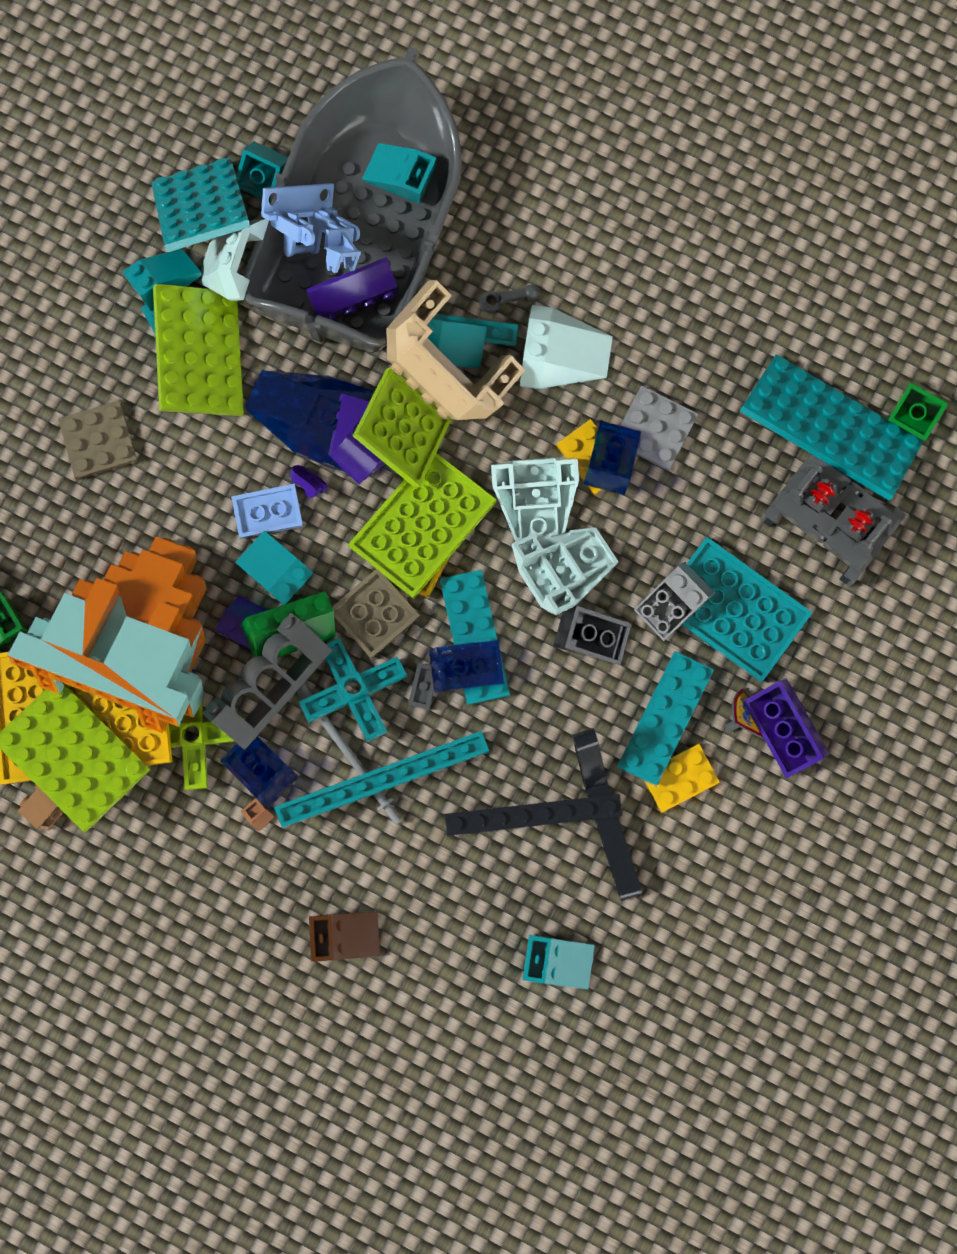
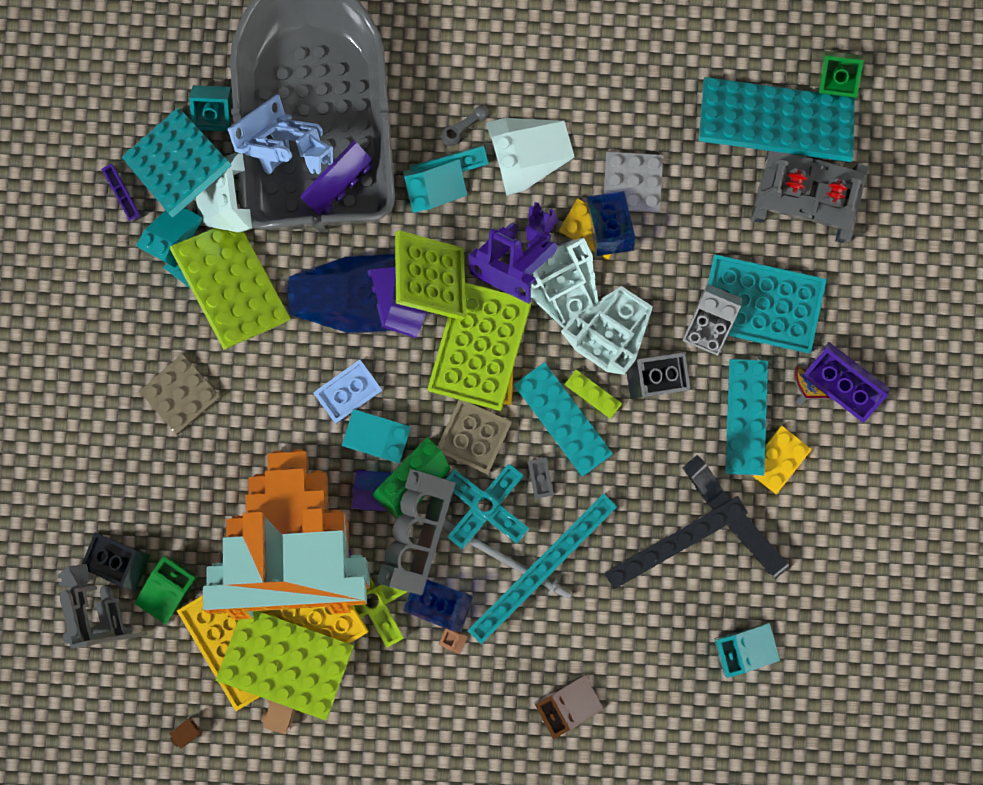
camera: 30 degrees left, 5 degrees up
dark purple plate [289,465,327,498] -> none
teal slope [362,143,437,204] -> none
tan wedge [386,280,525,420] -> none
clear blue slope [429,640,504,693] -> none
none -> dark purple piece [101,163,141,223]
none -> dark purple container [469,202,558,304]
none -> lime plate [565,370,622,419]

